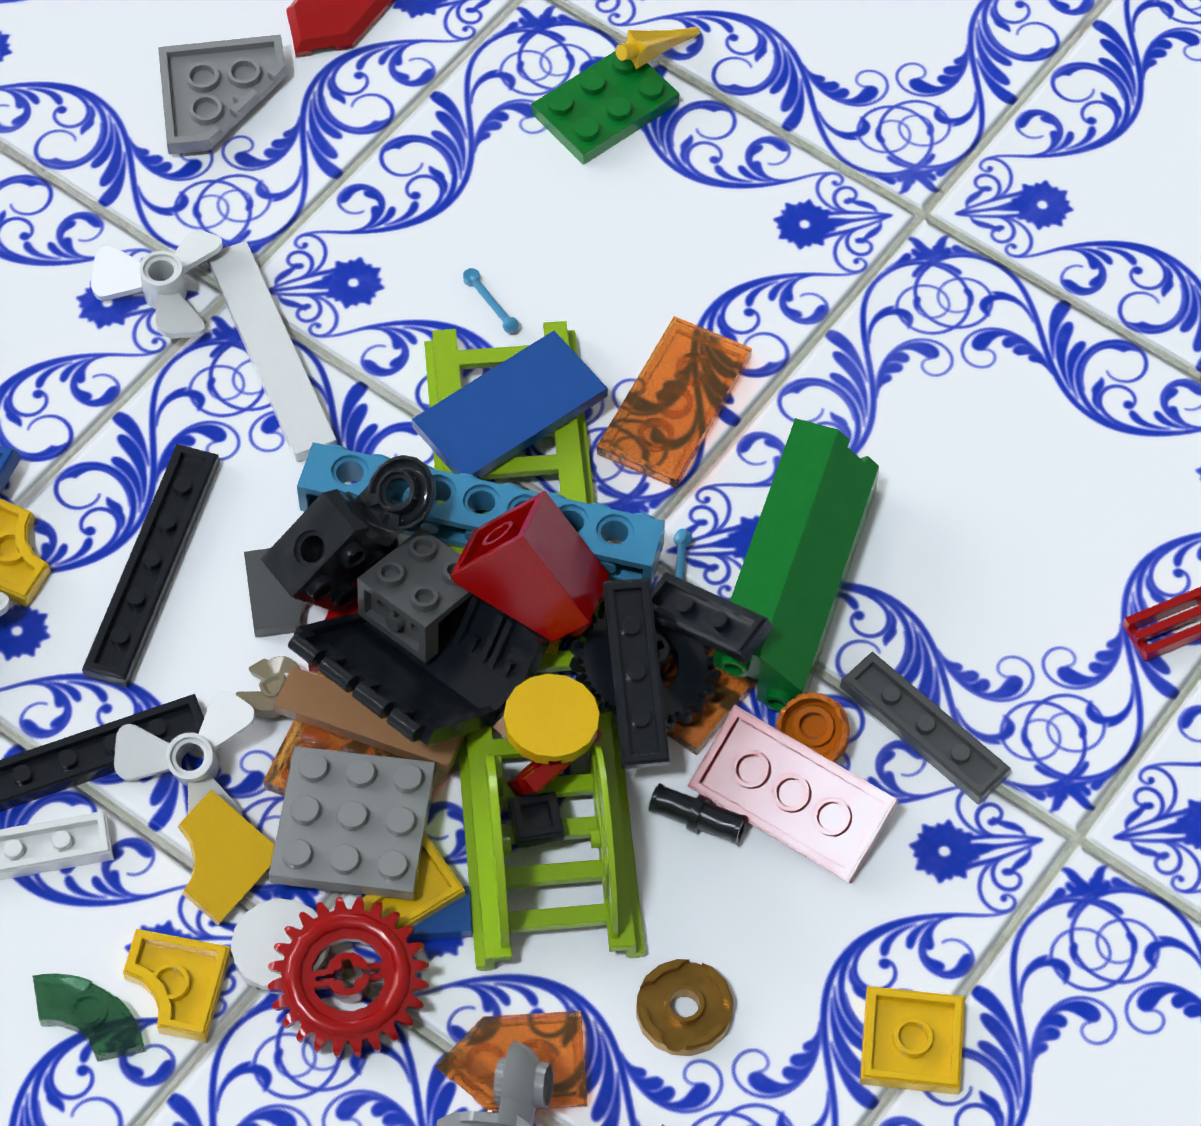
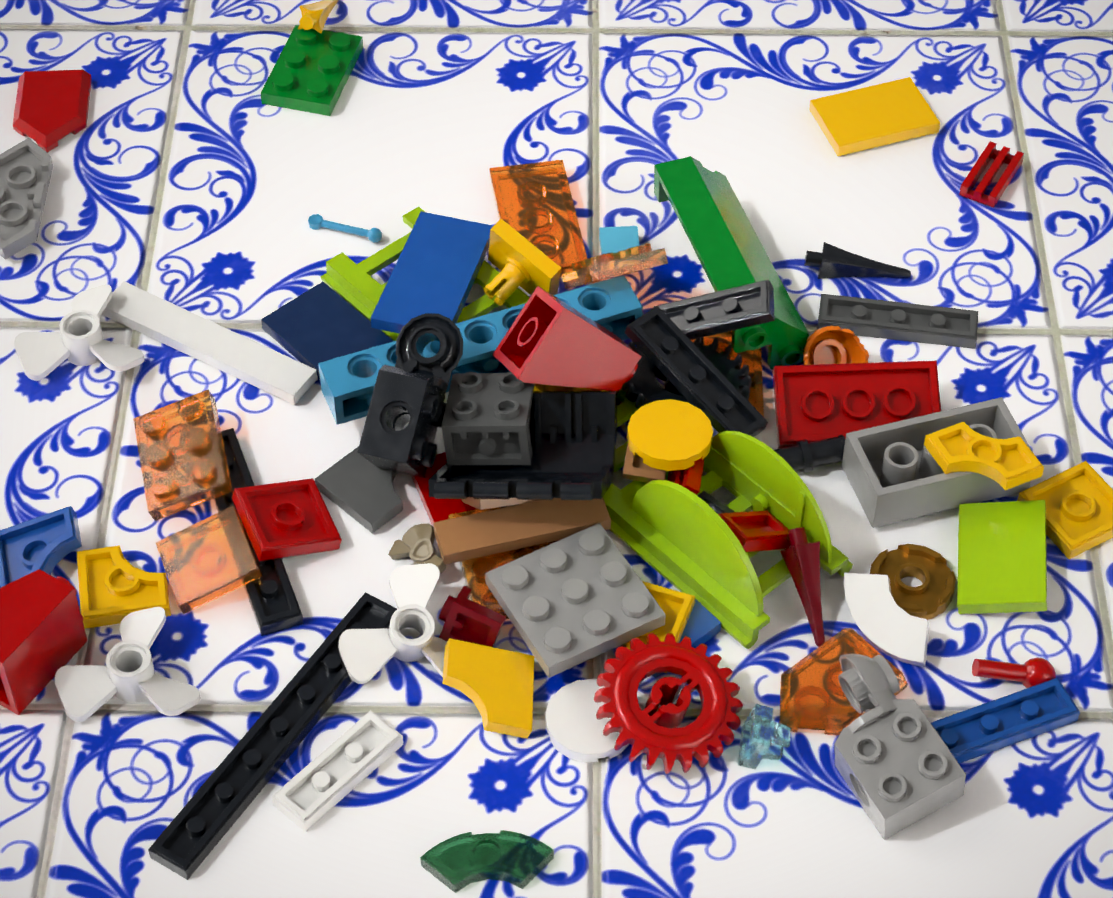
camera: 35 degrees left, 10 degrees down
yellow tile [123,929,232,1043] -> none
none -> clear orange plate [133,389,232,521]
none -> clear orange tile [156,506,262,614]
none -> red tile [232,478,342,561]
none -> dark blue tile [261,281,393,379]
none -> dark red bracket [438,585,506,647]
none -> yellow tile [483,219,561,306]
none -> clear orange plate [562,243,668,289]
none -> medium azure tile [599,226,640,264]
none -> red tile [718,511,791,552]
none -> clear light blue tile [738,704,791,770]
none -> dark red piece [780,527,825,647]
none -> black piece [804,242,911,279]
none -> yellow tile [809,77,940,156]
none -> light grey brick [842,397,1033,528]
none -> white tile [844,572,929,667]
none -> yellow tile [924,422,1044,490]
none -> lime tile [957,500,1047,614]

